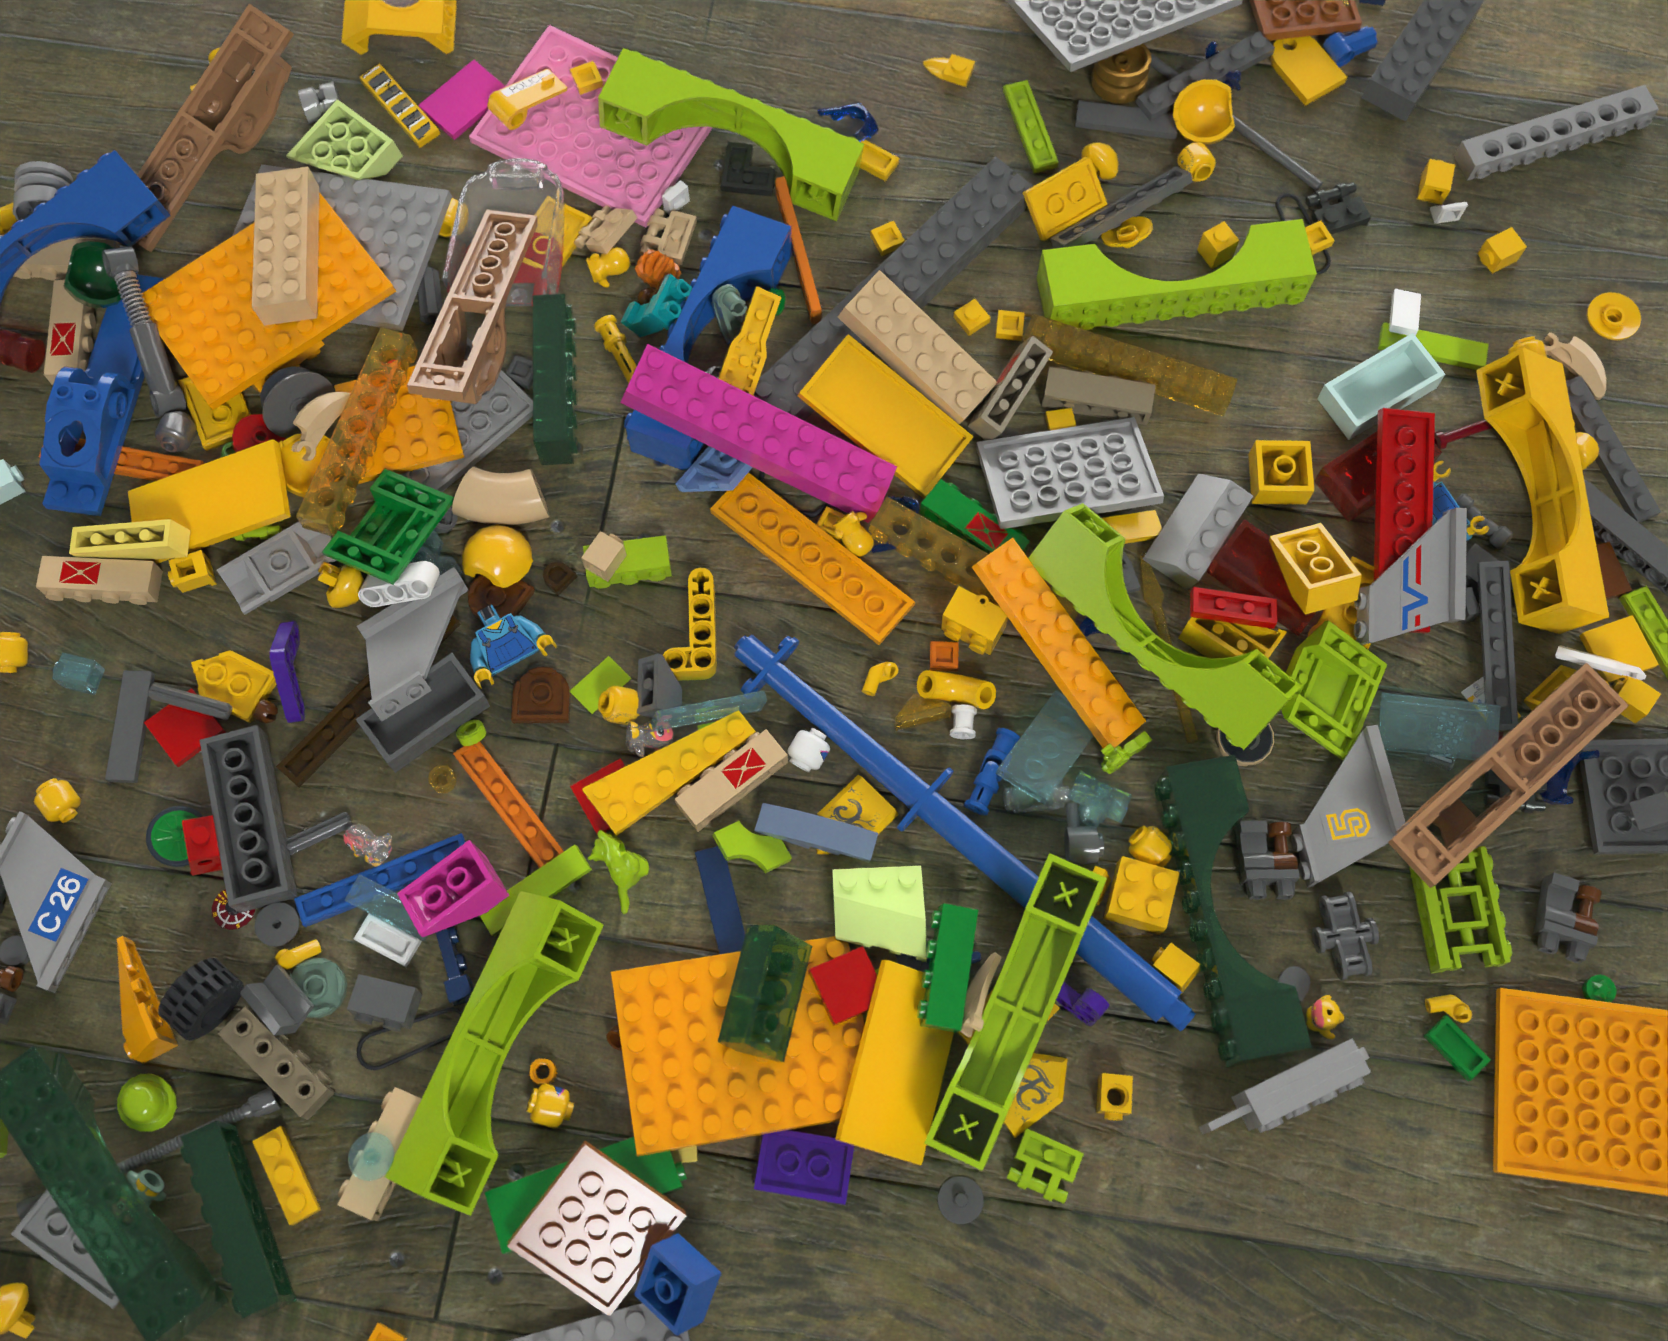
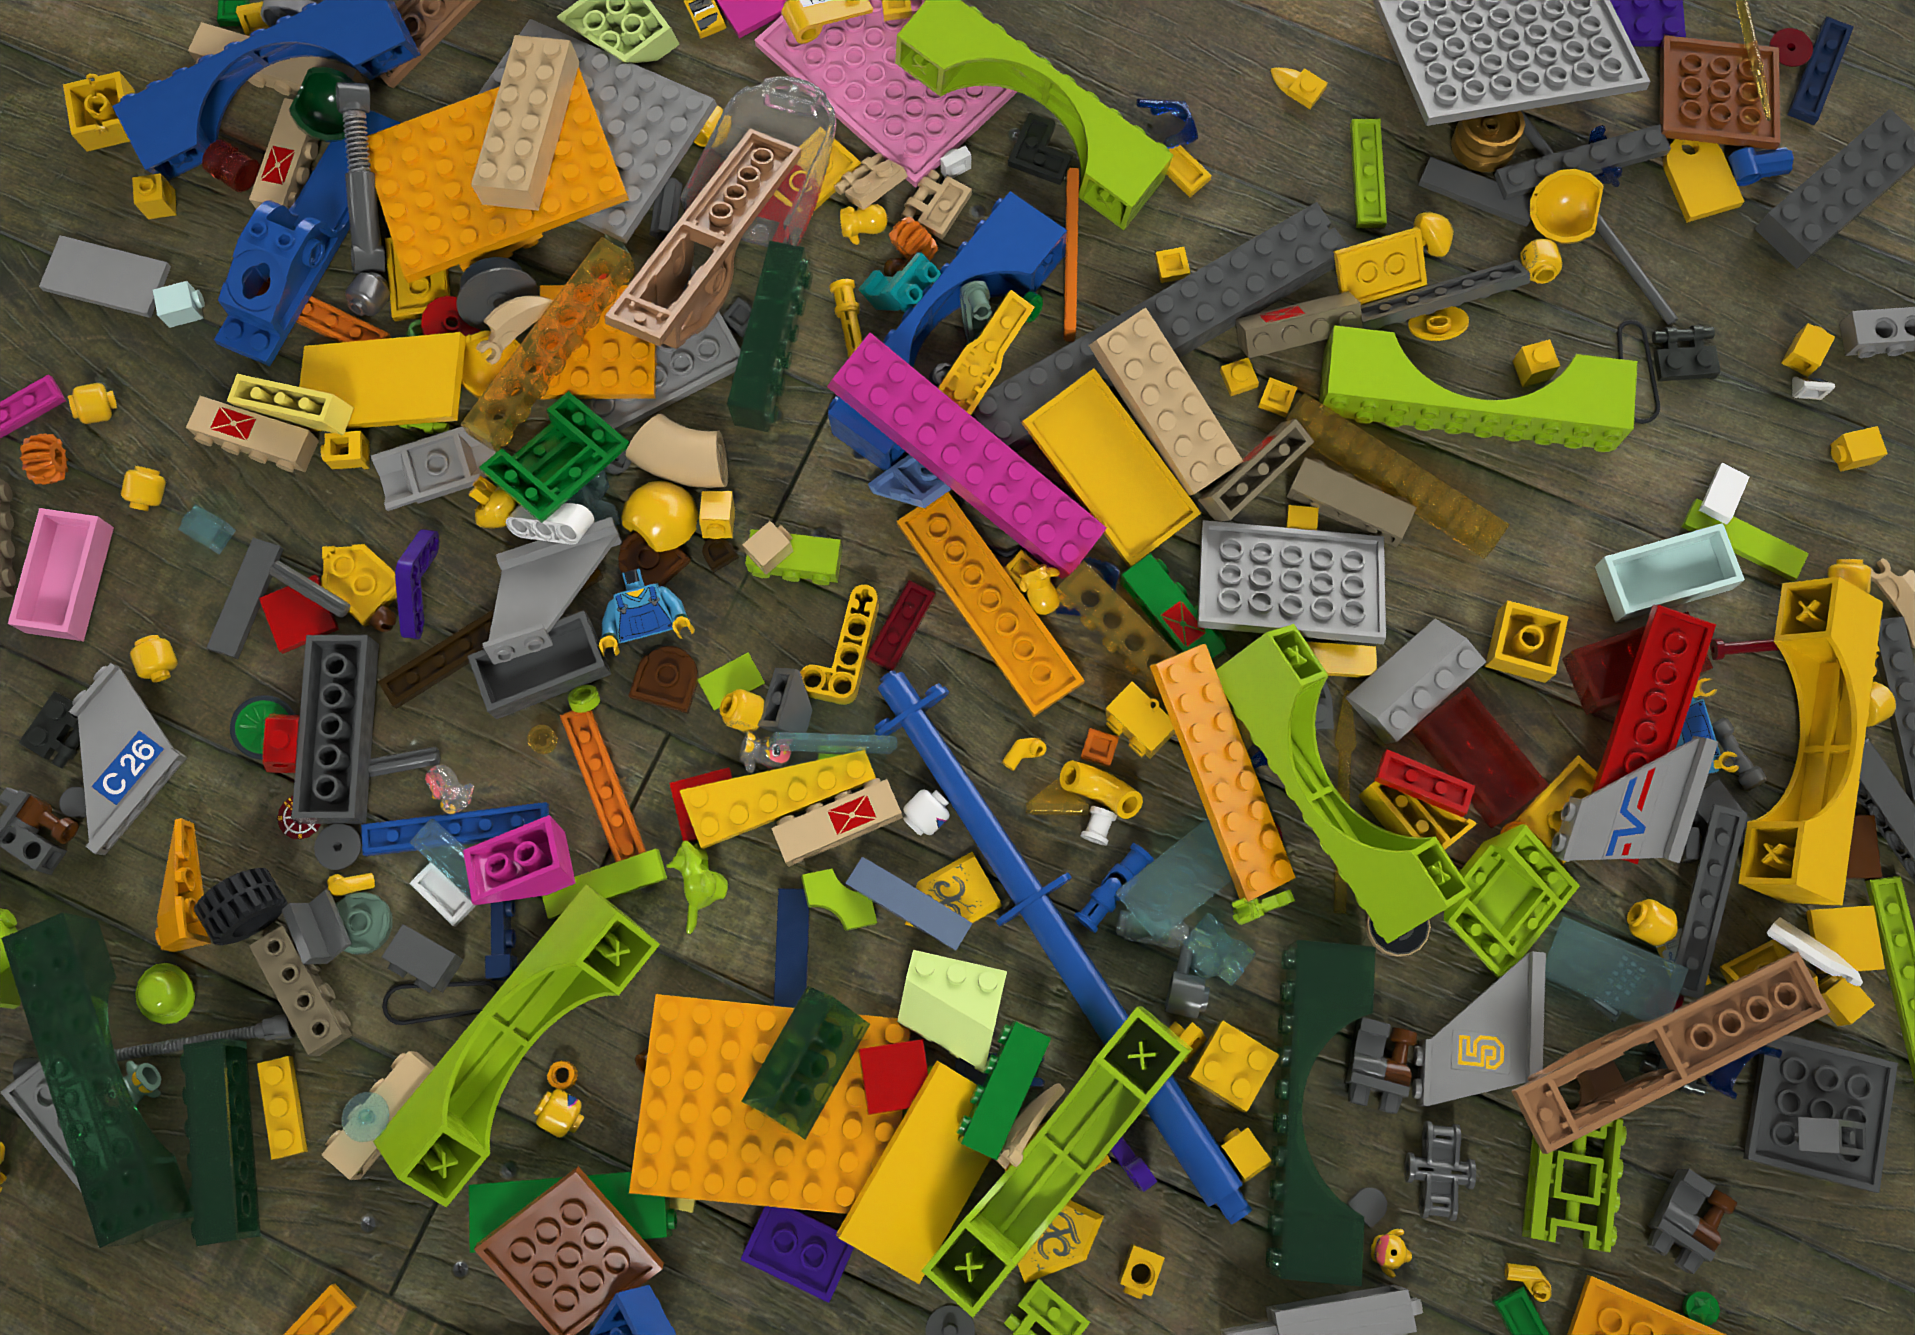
camera: 20 degrees right, 5 degrees up
yellow head [1128,825,1172,867] -> none
yellow slope [1269,523,1362,614] -> none
yellow plate [1305,221,1335,255] -> none
none -> yellow brick [699,491,735,539]
none -> dark red tile [866,580,936,672]
none -> dark tan brick [1236,291,1363,358]
none -> yellow head [1627,899,1678,946]

